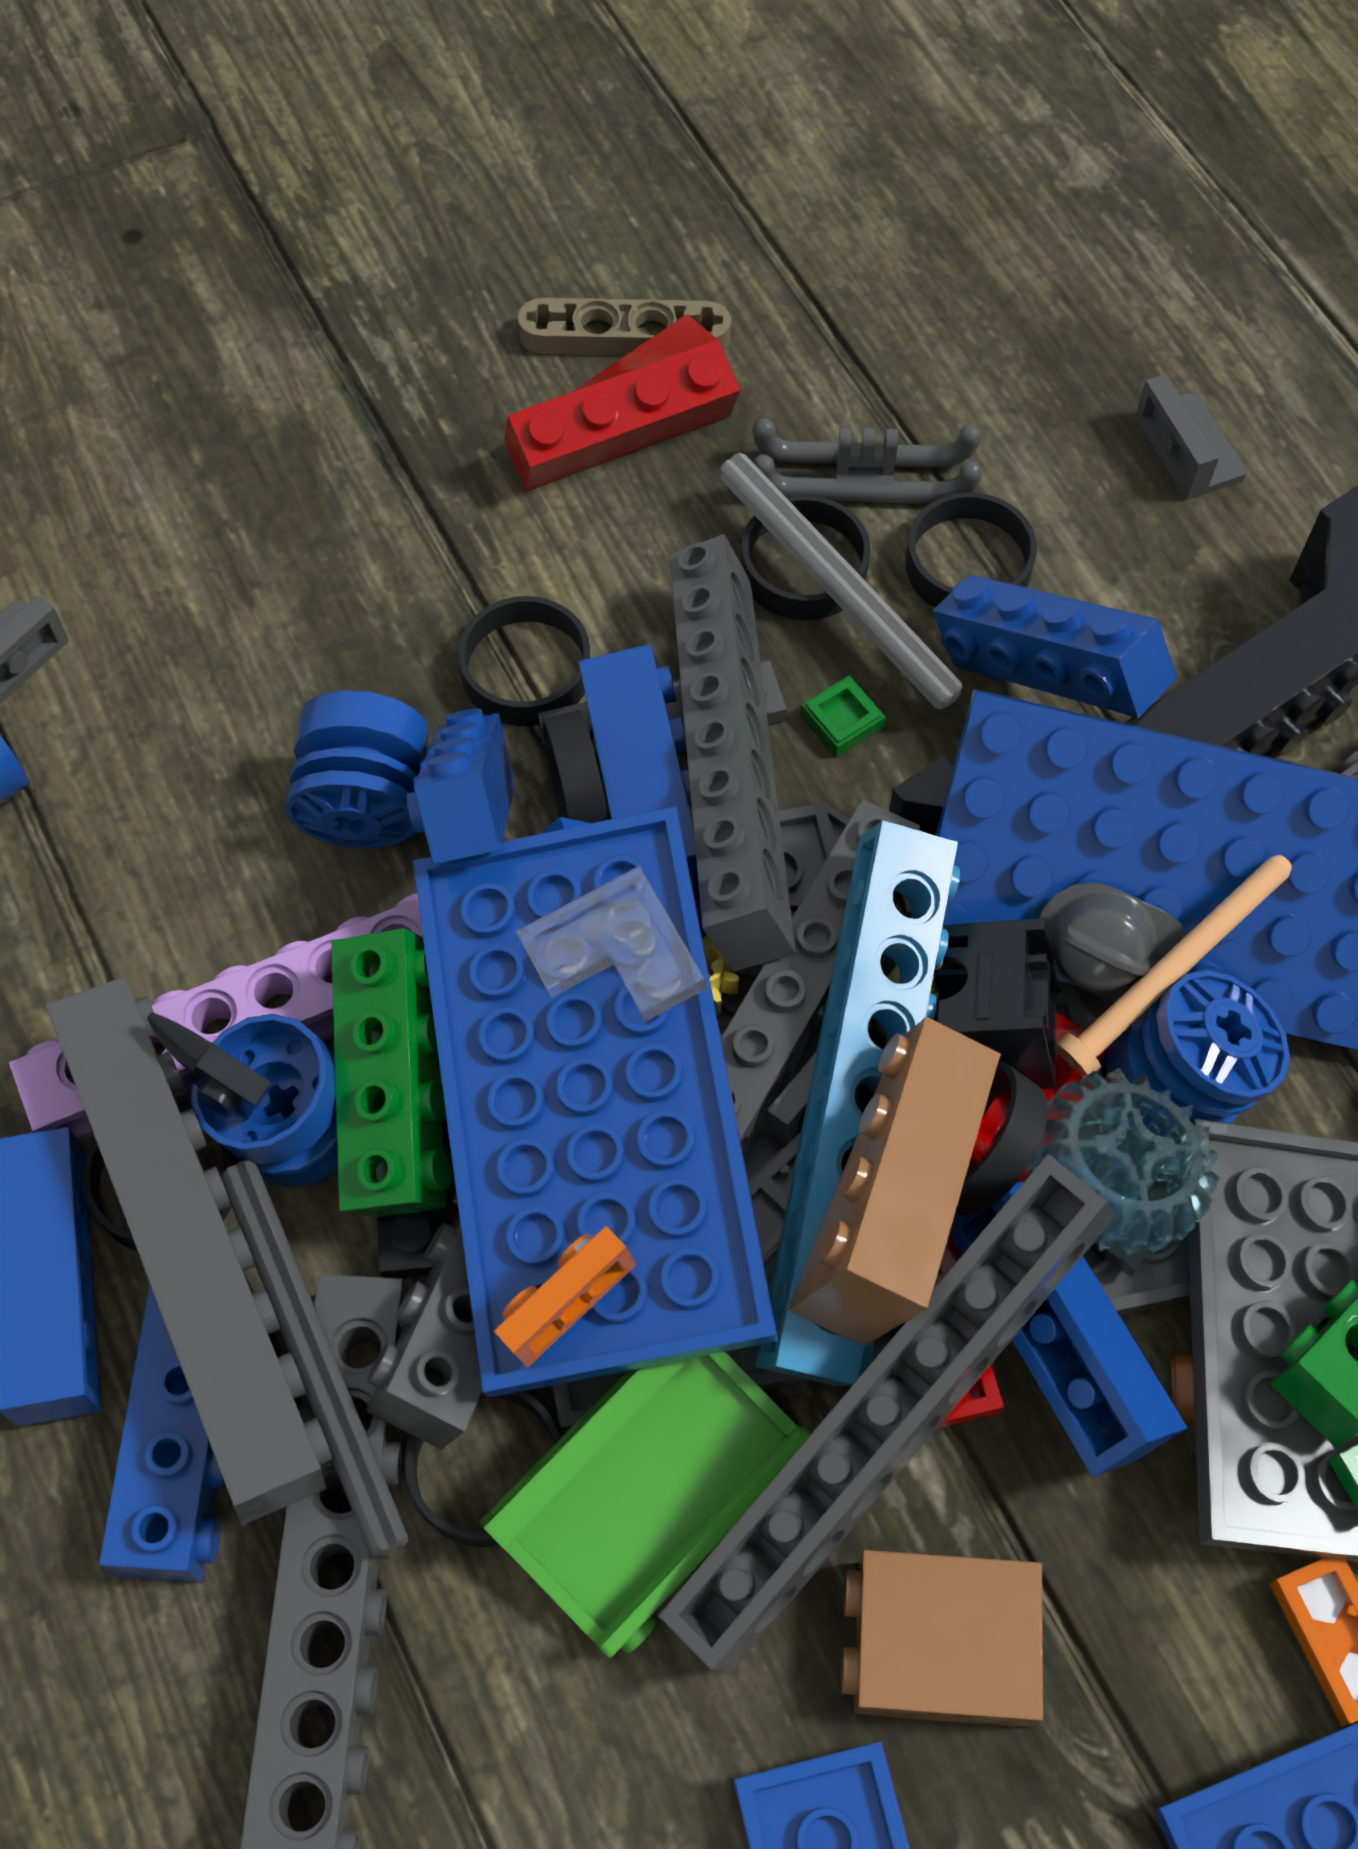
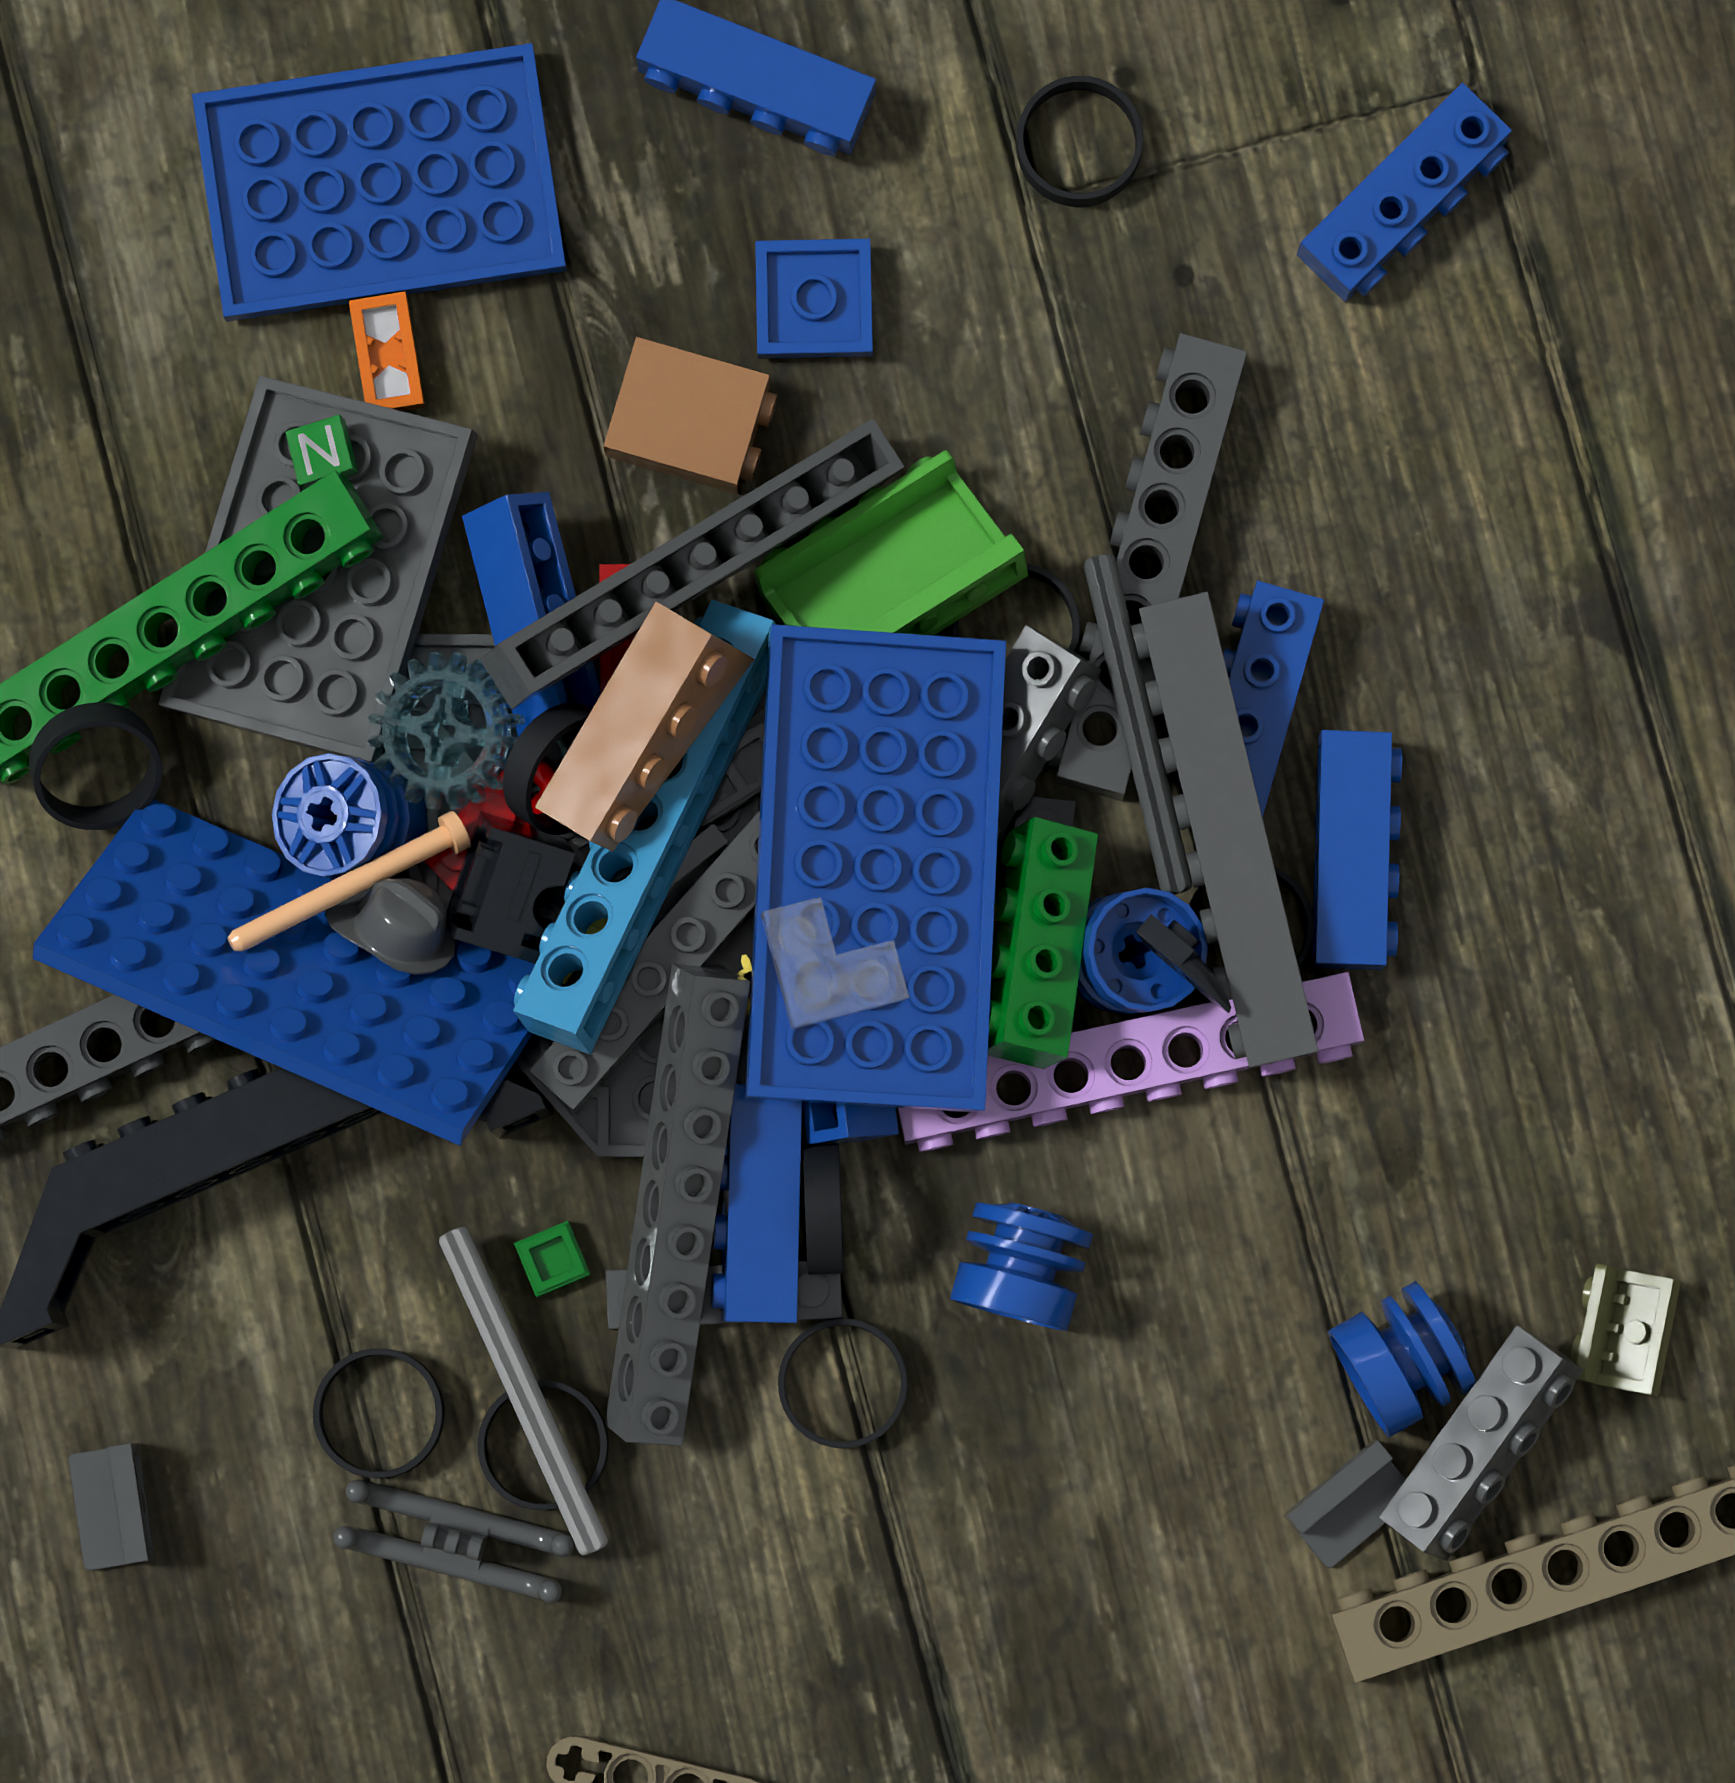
camera: 165 degrees left, 20 degrees up
blue brick [407,709,515,864] -> none
orange piece [494,1226,637,1368] -> none
red wedge [504,314,741,492] -> none
blue brick [932,574,1177,718] -> none
dark orange tile [1168,1353,1195,1425] -> none

